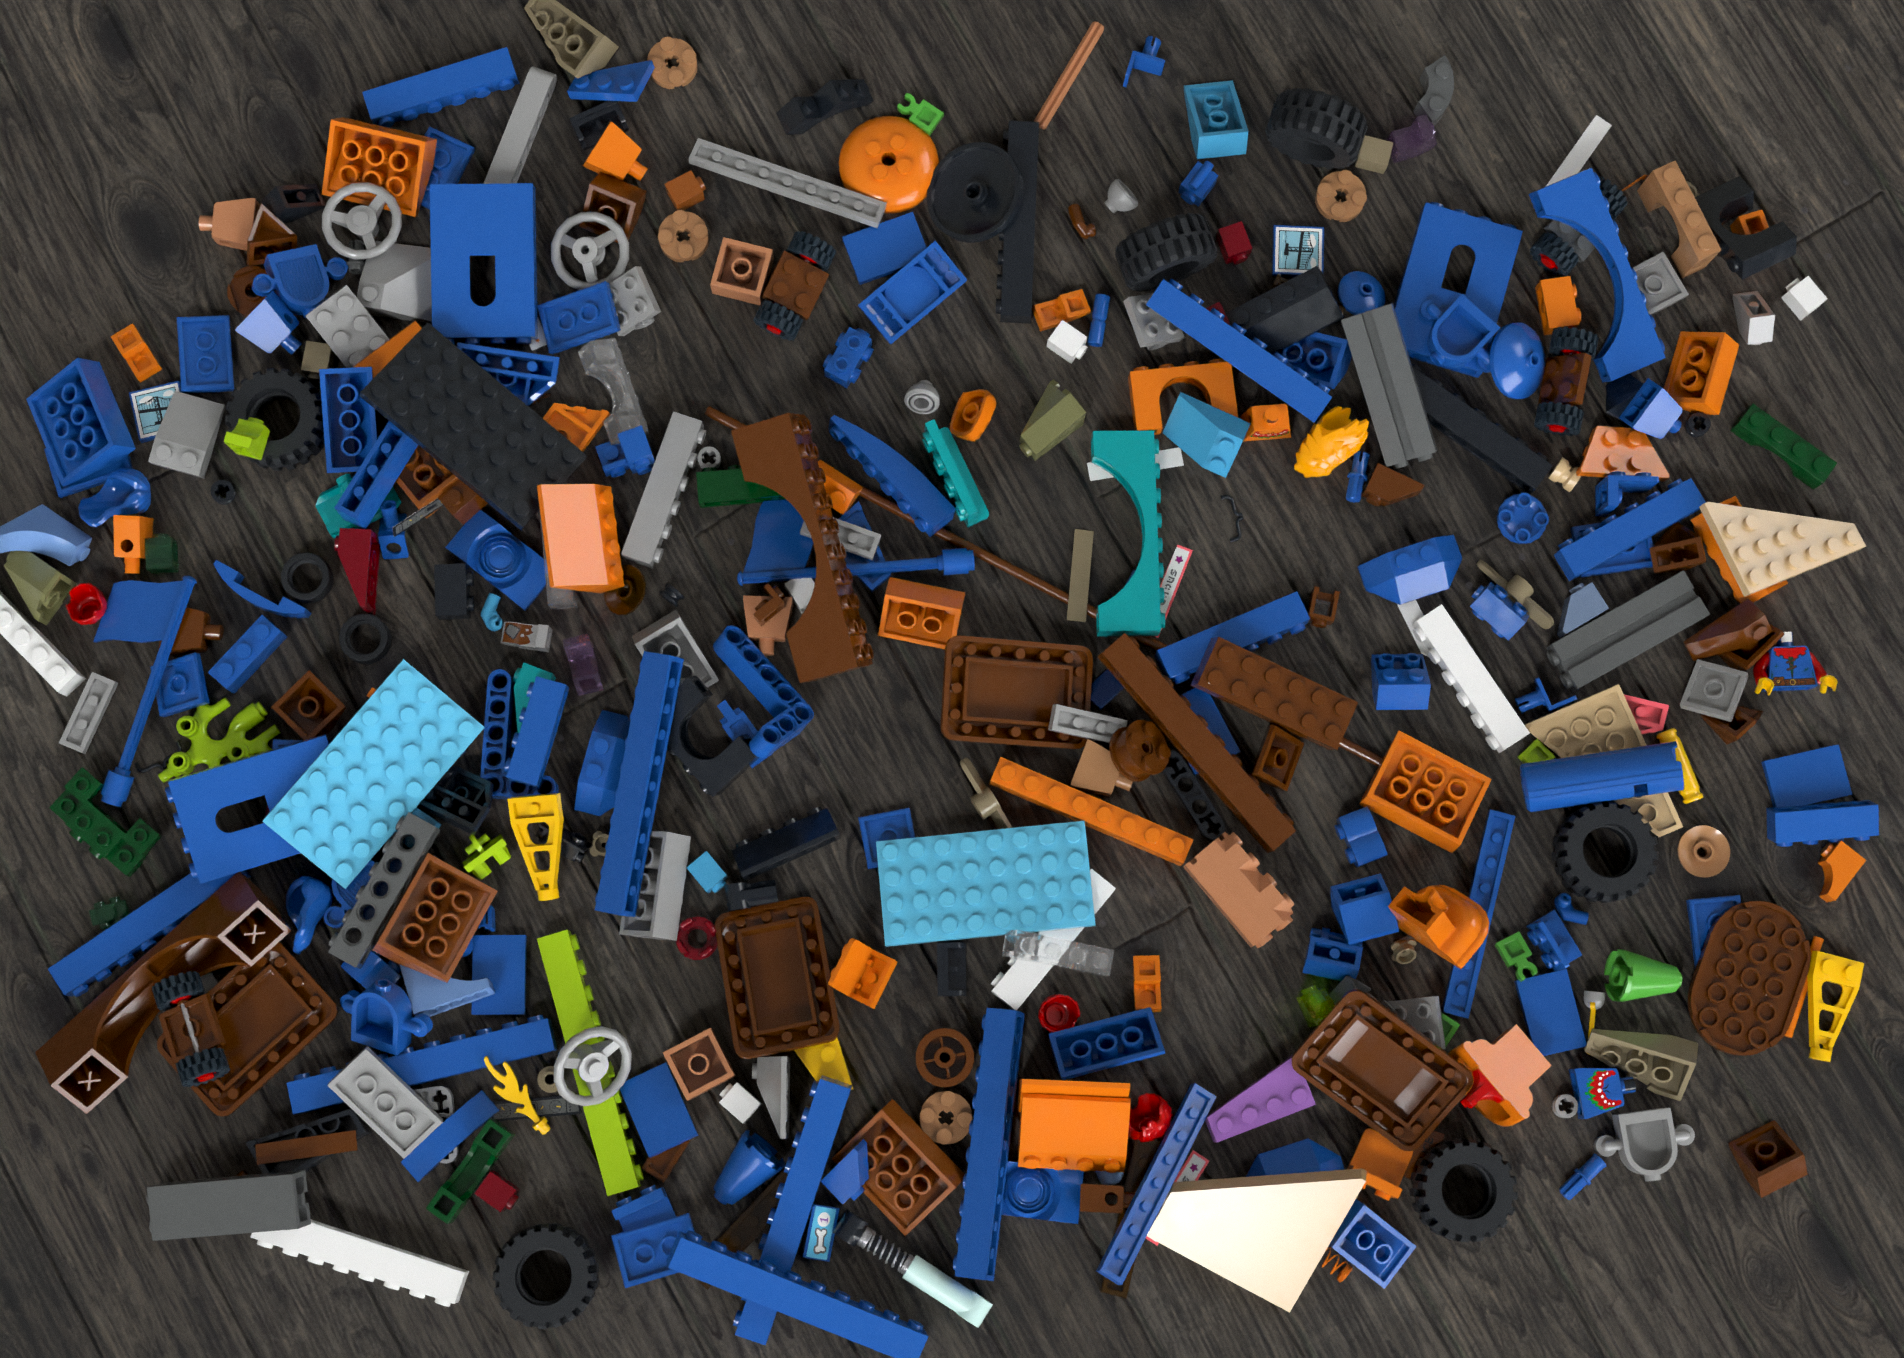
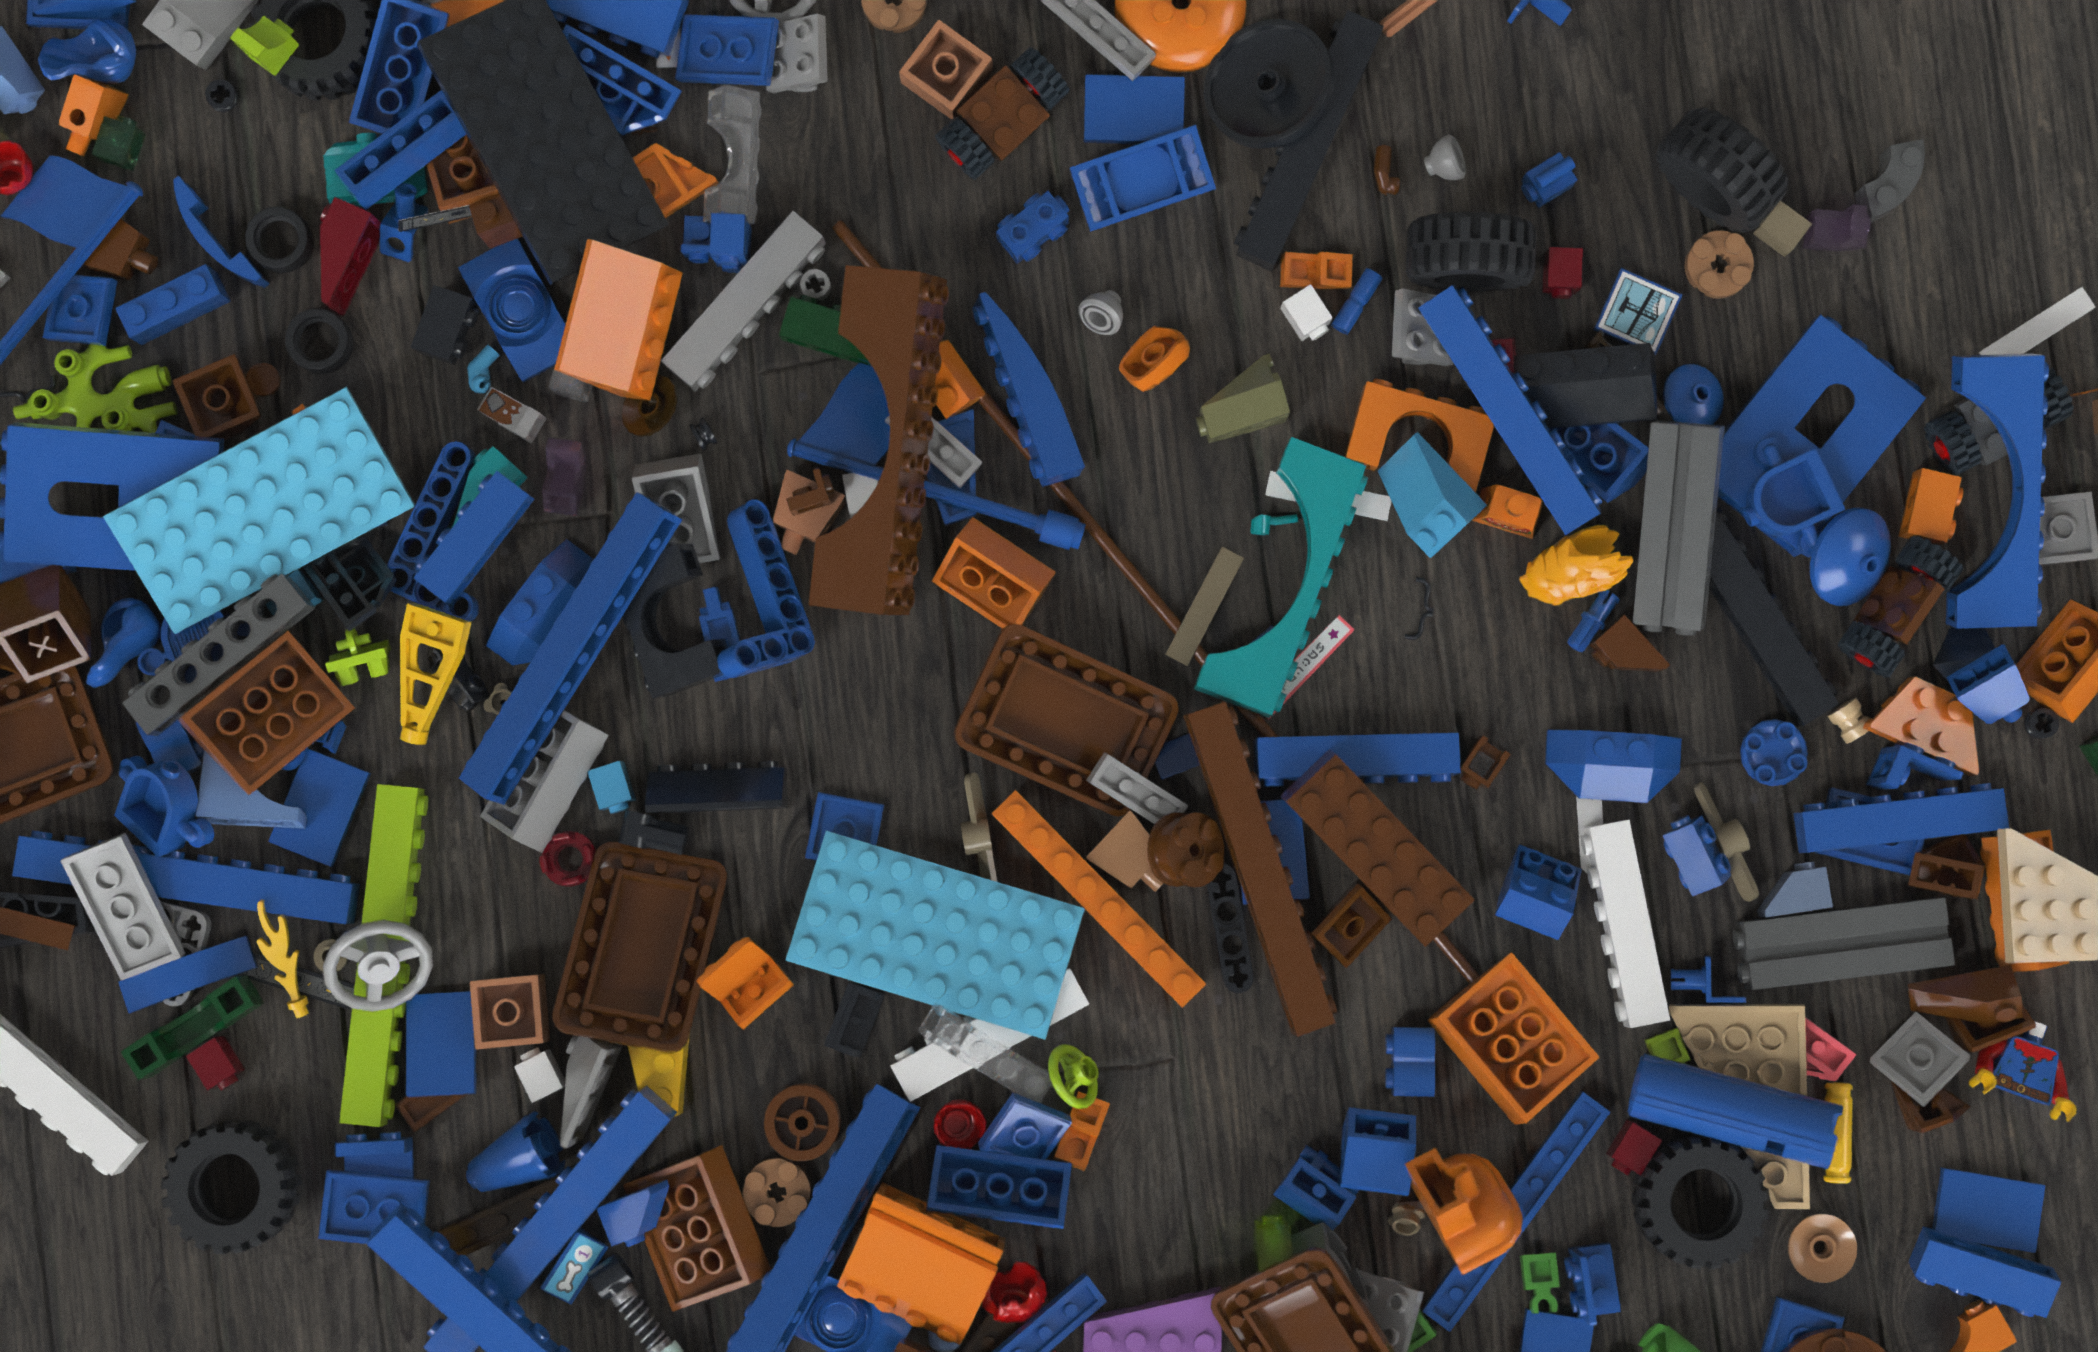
camera: 30 degrees right, 5 degrees up
teal bracket [922,419,989,528] -> none
nougat brick [1183,832,1294,948] -> none
dark azure slope [1184,80,1249,159] -> none
blue arm [1554,893,1589,925] -> none
none -> reddish brown piece [246,363,281,397]
none -> blue tile [978,1093,1072,1160]
none -> lime piece [1048,1044,1099,1109]
none -> teal hand [1250,514,1298,535]
none -> dark red brick [1606,1119,1662,1176]

